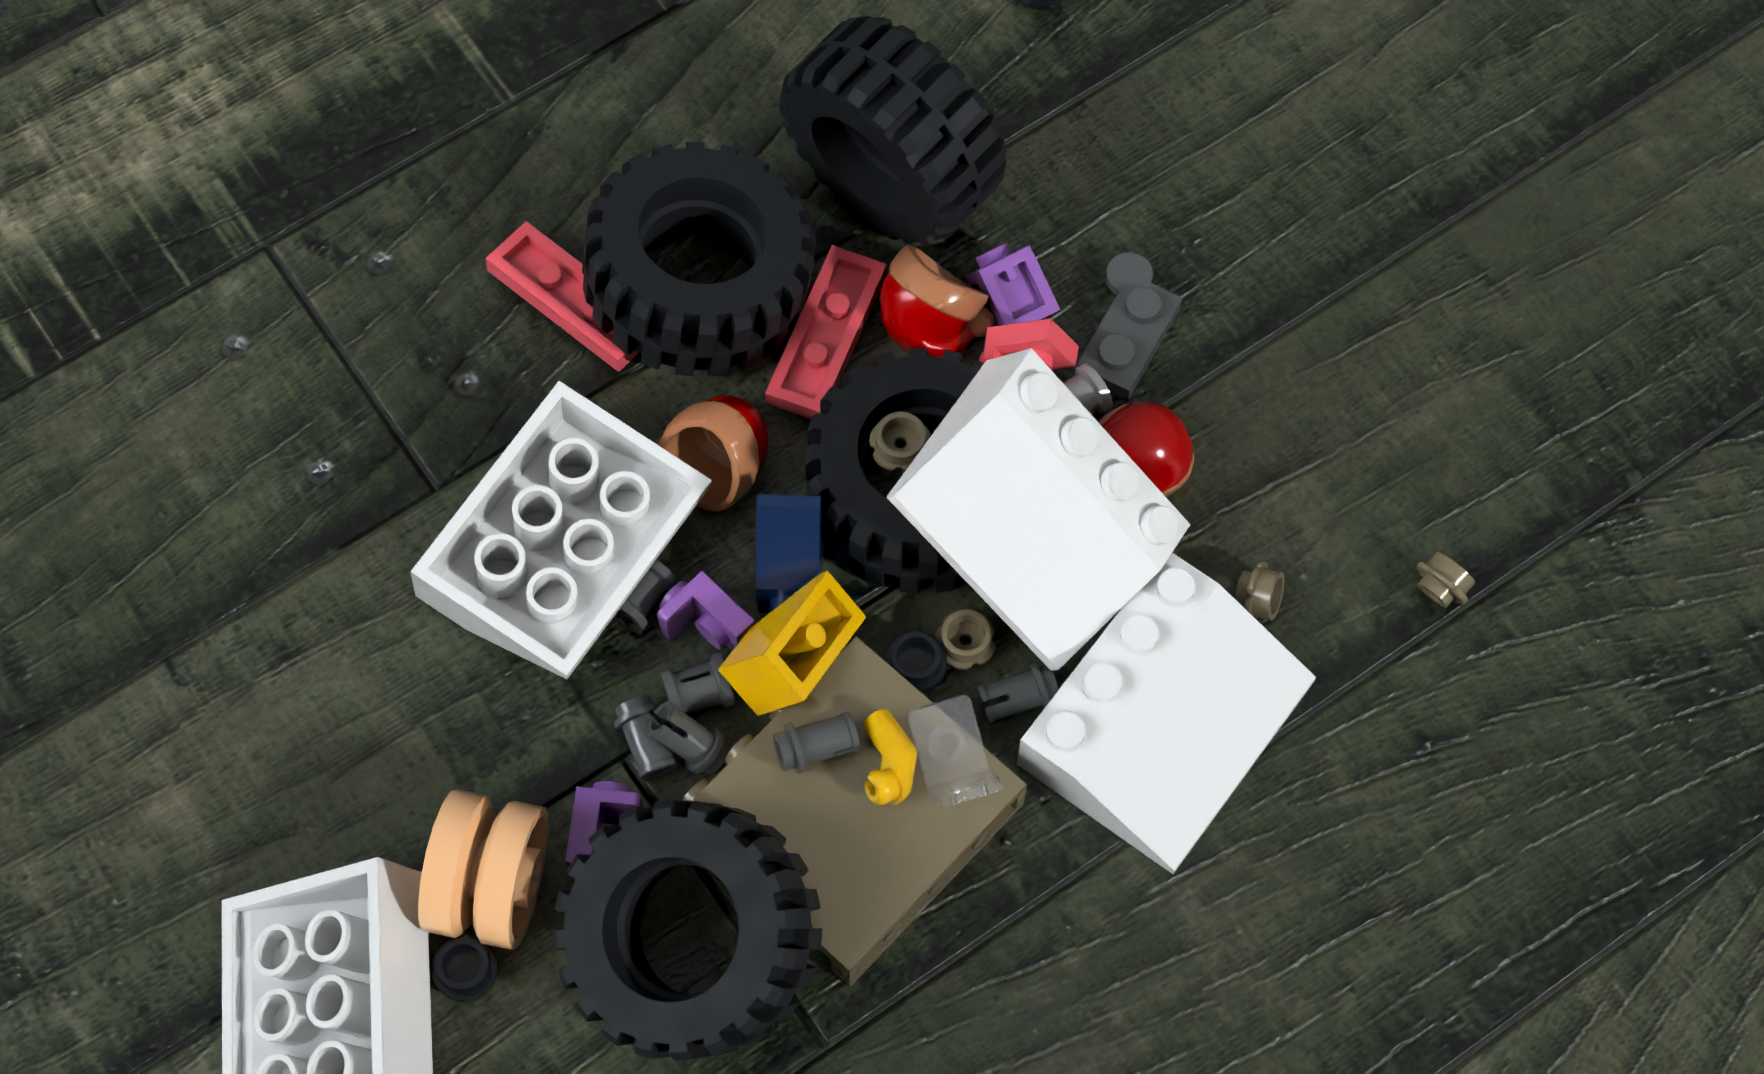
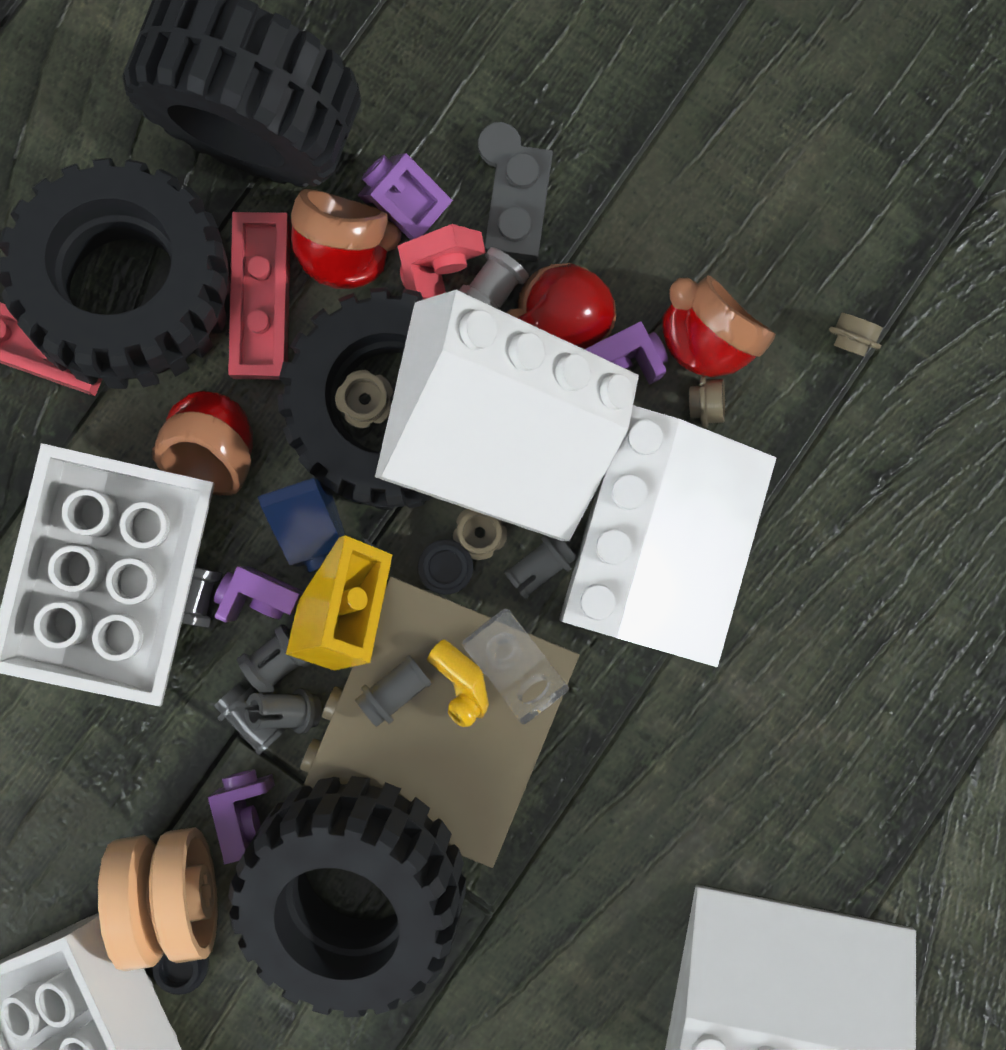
camera: 25 degrees left, 20 degrees up
none -> medium lavender bracket [584,321,668,384]
none -> piece [662,275,776,378]

